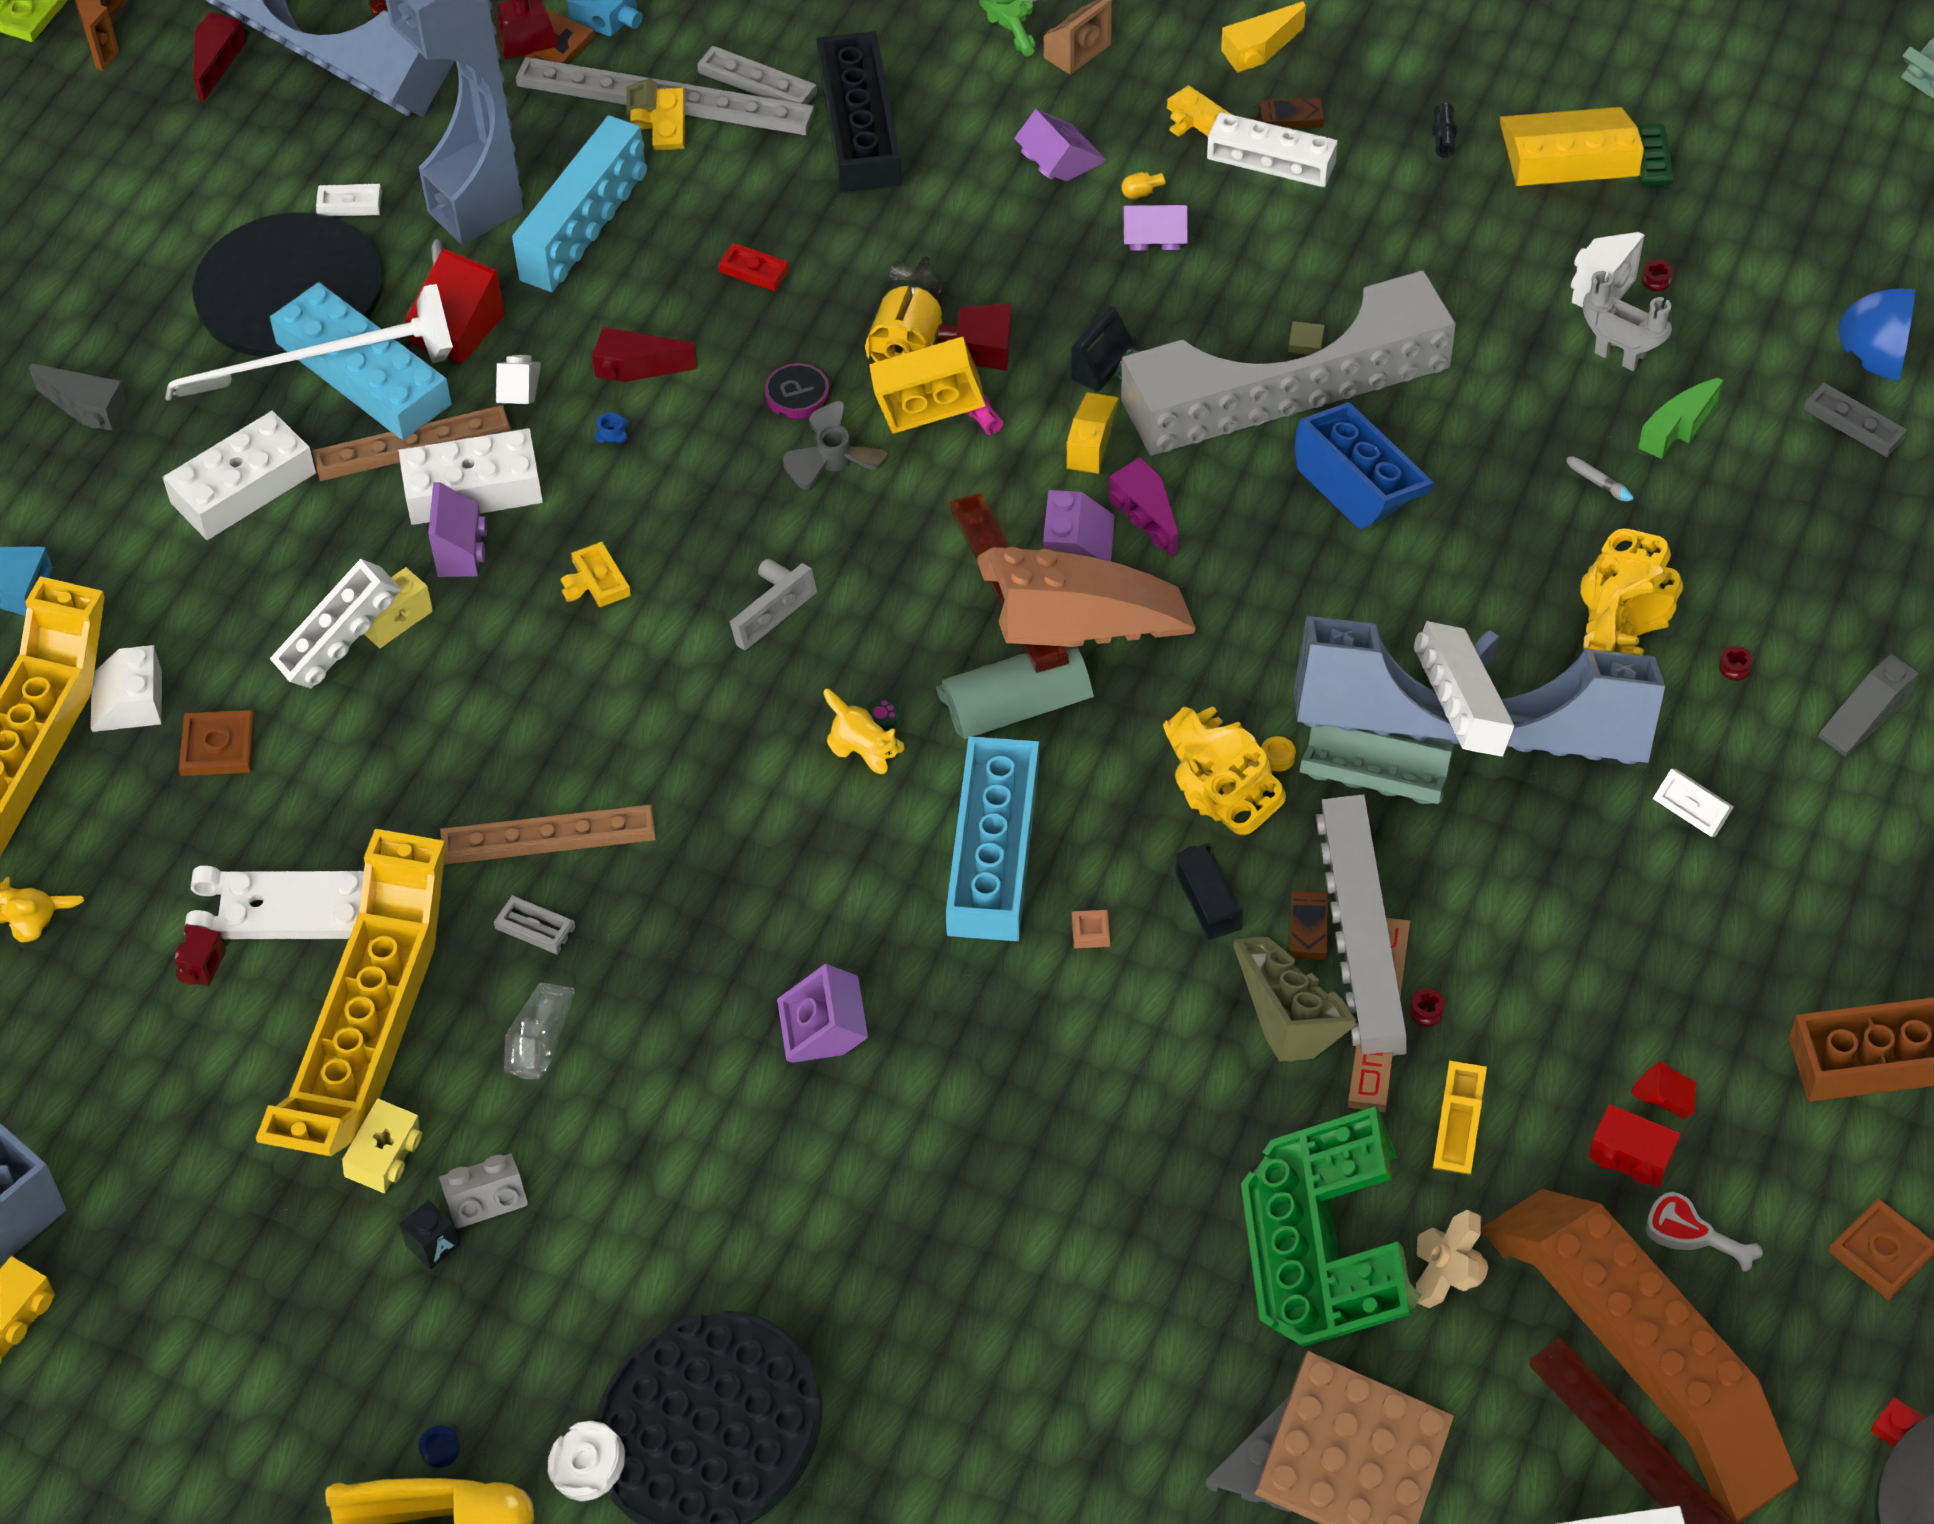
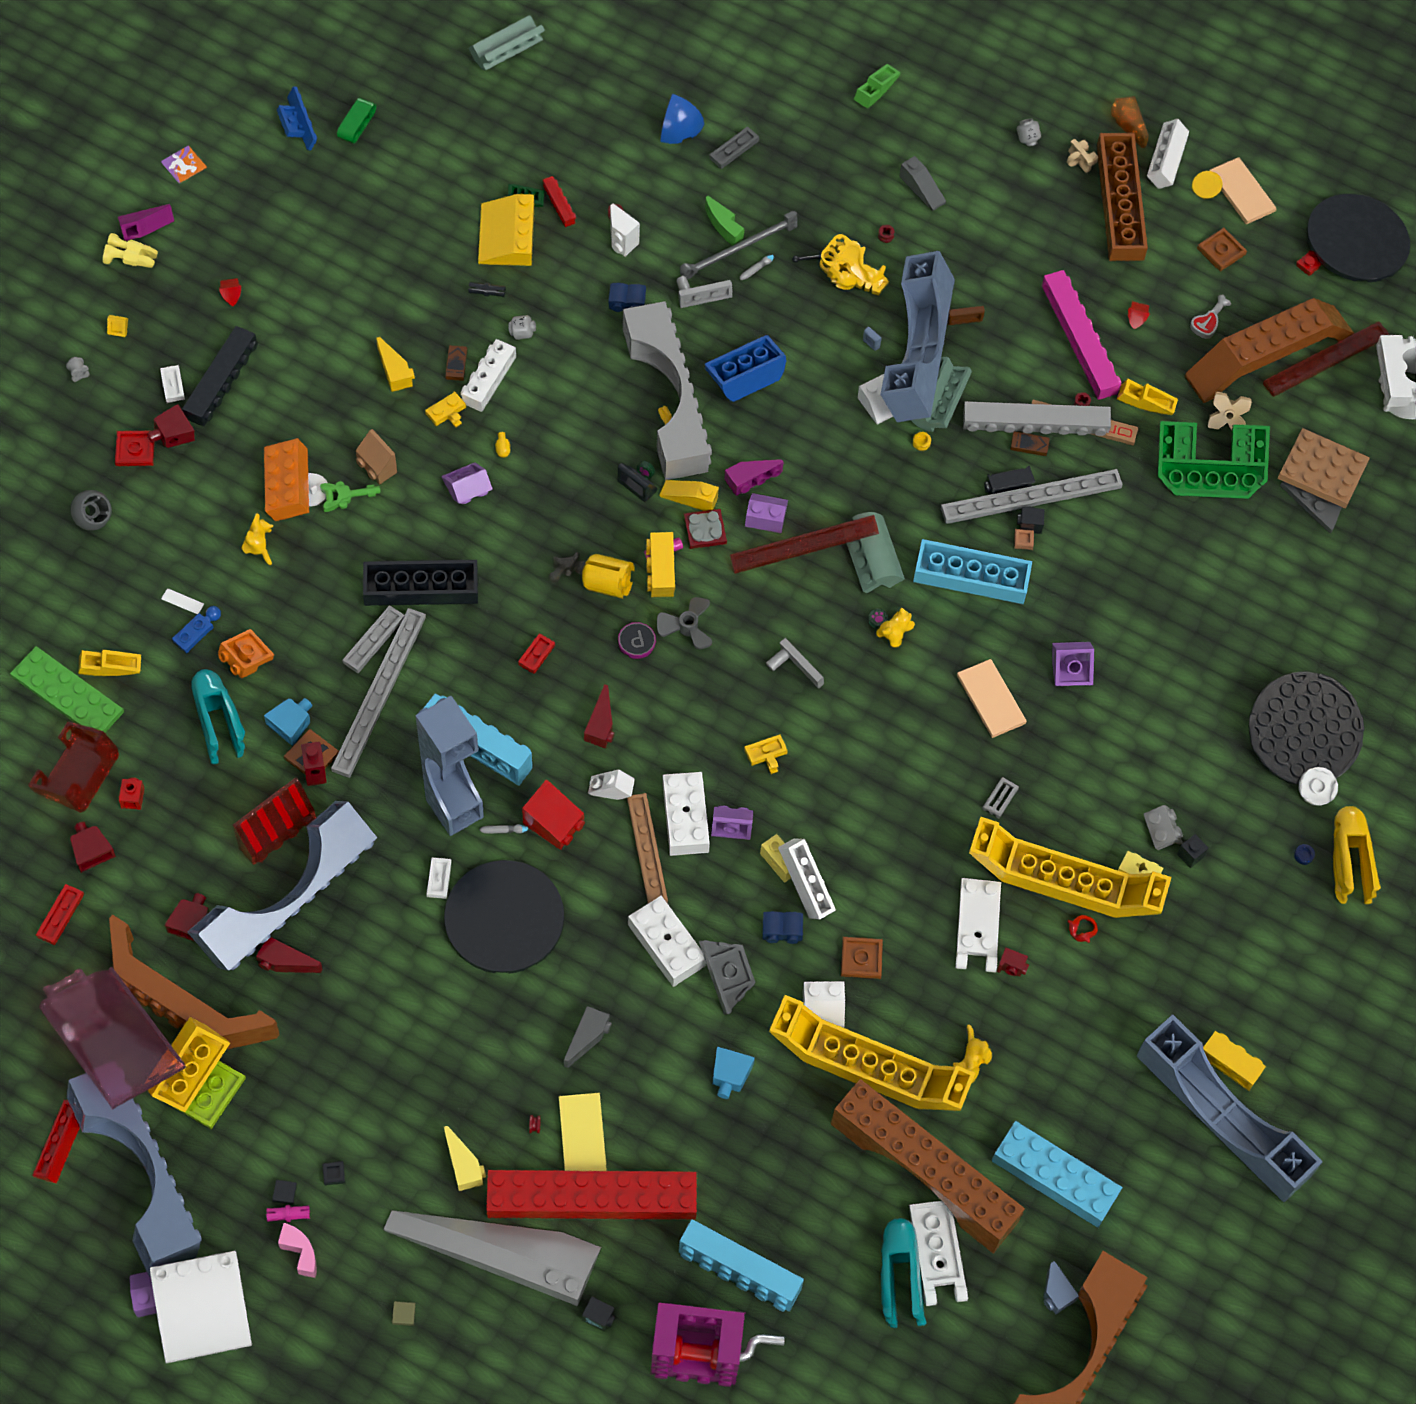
camera: 90 degrees left, 10 degrees up
white piece [165,284,453,400] -> none
medium azure brick [270,282,452,441] -> none
medium nougat tile [440,804,656,865] -> none
clear slope [504,982,575,1079] -> none
blue plate [594,412,628,443] -> none
olive tile [626,78,656,116] -> none
yellow plate [630,88,685,150] -> none
dark red torso [938,303,1012,371] -> none
nougat wedge [977,547,1195,647] -> none
slope [1122,205,1187,250] -> none
yellow animal [1163,706,1286,835] -> none
olive wedge [1233,937,1356,1062] -> none
olive tile [1288,322,1324,355] -> none
white brick [1414,621,1514,757] -> none
light grey connector [1583,271,1672,371] -> none
red brick [1588,1104,1681,1188] -> none
white plate [1653,769,1734,837] -> none
none -> light grey head [509,315,536,340]
none -> red piece [543,176,576,227]
none -> dark blue brick [609,283,646,312]
none -> light grey piece [676,276,732,308]
none -> dark grey hinge [680,211,798,279]
none -> light grey piece [684,509,727,549]
none -> dark grey wing [699,940,755,1015]
none -> dark blue brick [763,911,803,944]
none -> light grey plate [941,469,1123,524]
none -> reddish brown tile [947,306,985,325]
none -> light nougat tile [957,659,1027,738]
none -> black brick [1017,506,1045,534]
none -> dark pink brick [1042,270,1121,400]
none -> red piece [1068,915,1098,943]

